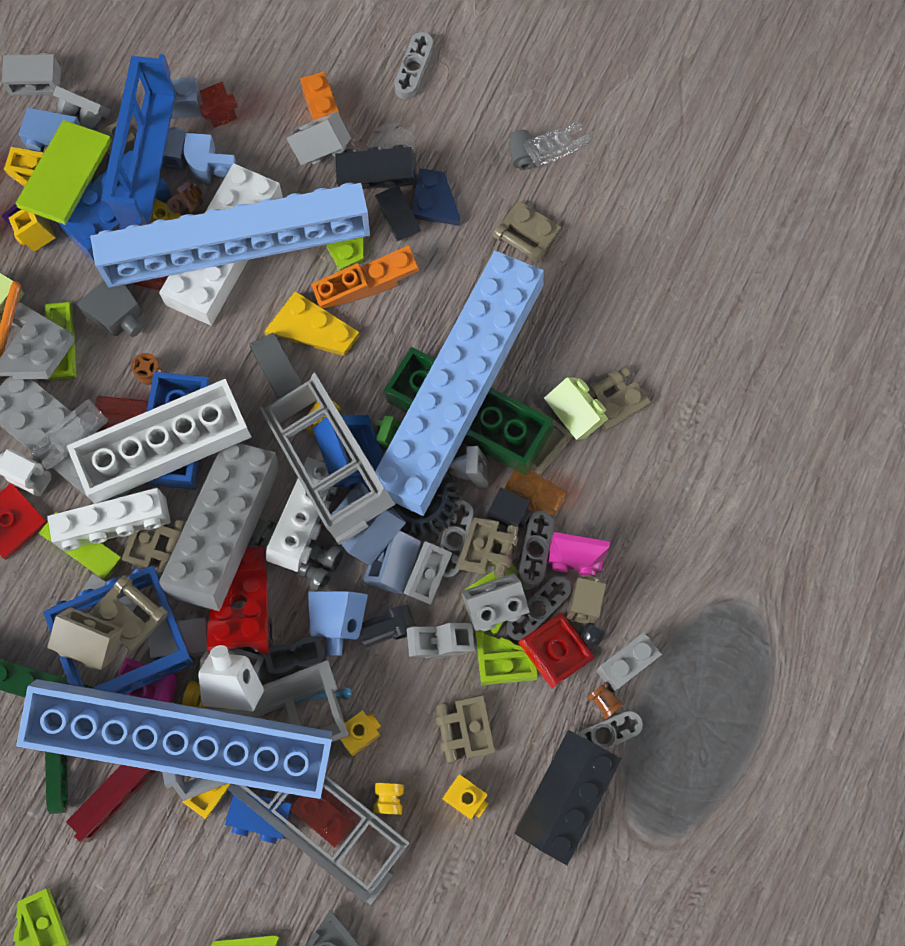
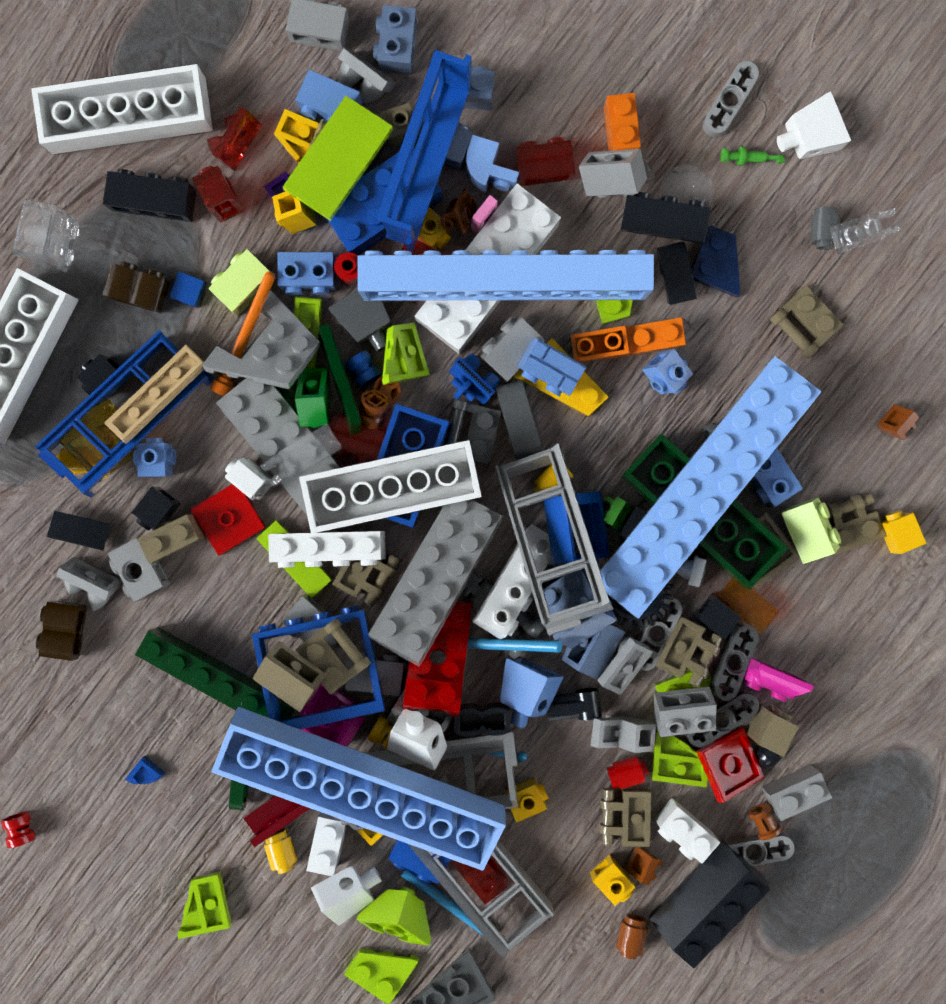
camera: 15 degrees right, 15 degrees up
clear red brick [199,82,238,128] -> none
yellow wheel [373,783,404,815] -> none
none -> yellow brick [264,829,298,874]
none -> medium blue brick [278,252,337,295]
none -> green brick [295,367,332,428]
none -> white brick [306,812,347,876]
none -> white torso [311,866,382,926]
none -> dark green tile [319,324,362,435]
none -> red brick [334,252,358,285]
none -> blue wheel [345,350,382,388]
none -> lime slope [356,887,431,946]
none -> dark orange wheel [359,390,389,429]
none -> sand blue brick [373,5,418,74]
none -> lime wing [382,323,430,385]
none -> dark azure bar [400,869,483,935]
none -> dark grey plate [443,400,501,465]
none -> blue hips [449,353,500,406]
none -> dark azure bar [467,638,562,653]
none -> bright pink tile [471,195,498,234]
none -> light grey brick [480,316,546,381]
none -> clear red brick [515,137,575,187]
none -> medium blue brick [517,337,586,397]
none -> red brick [606,755,649,790]
none -> dark orange brick [616,914,648,959]
none -> dark orange tile [625,847,663,885]
none -> medium blue brick [642,349,693,394]
none -> white brick [654,798,720,864]
none -> bright green piece [720,146,785,166]
none -> medium blue brick [749,448,803,507]
none -> white torso [777,92,851,159]
none -> dark orange tile [877,404,919,441]
none -> yellow brick [881,510,927,554]

